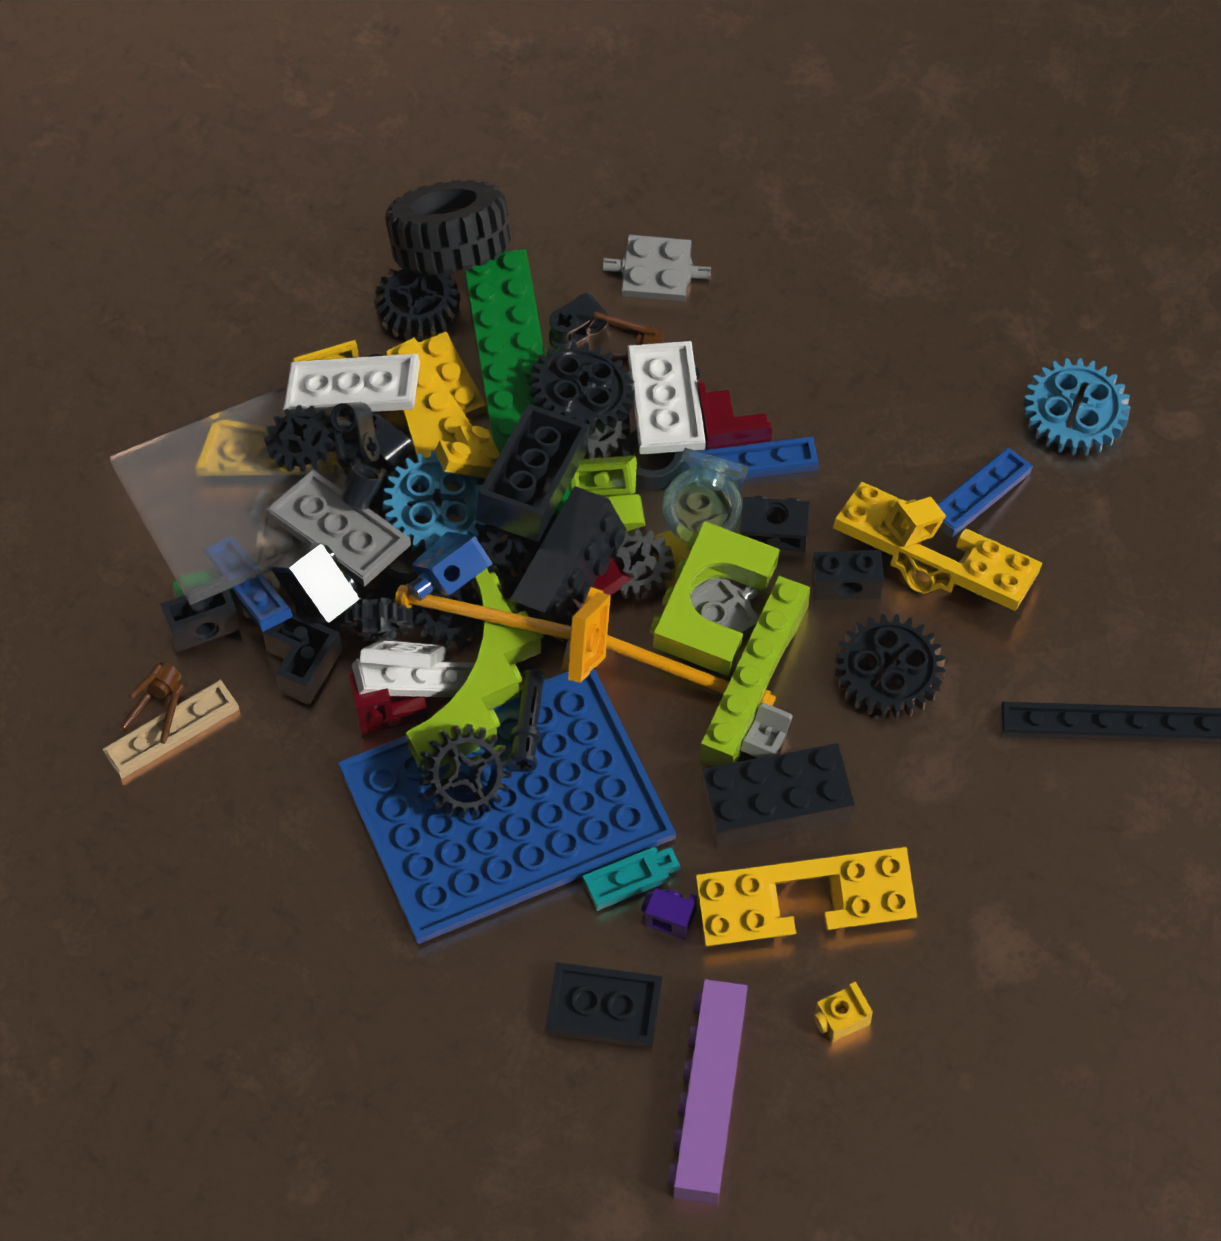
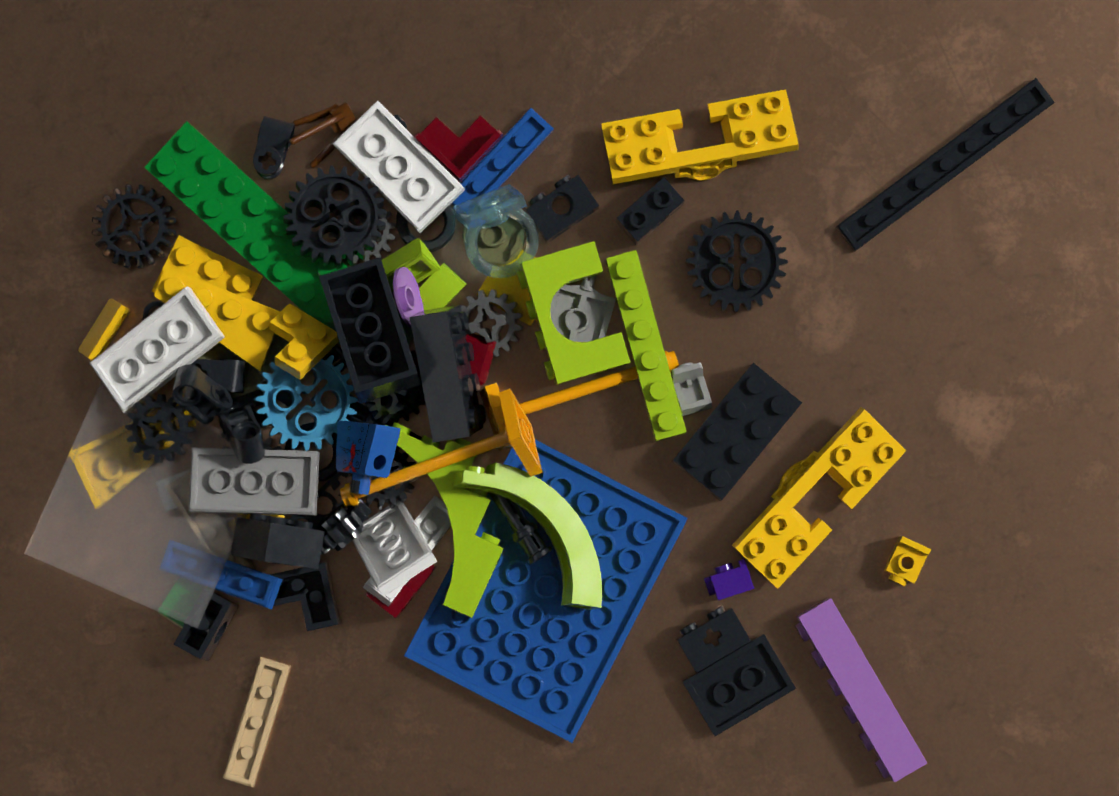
camera: 40 degrees left, 25 degrees up
reddish brown plant [120,663,184,744] -> none
black tyre [385,180,512,275] -> none
black gear [417,724,512,819] -> none
teal hinge [583,847,681,911] -> none
light grey plate [603,235,711,302] -> none
yellow brick [884,496,946,547] -> none
blue tile [937,447,1033,538] -> none
none -> medium lavender dish [392,267,424,329]
none -> lime arch [453,462,602,610]
none -> black brick [676,606,751,673]

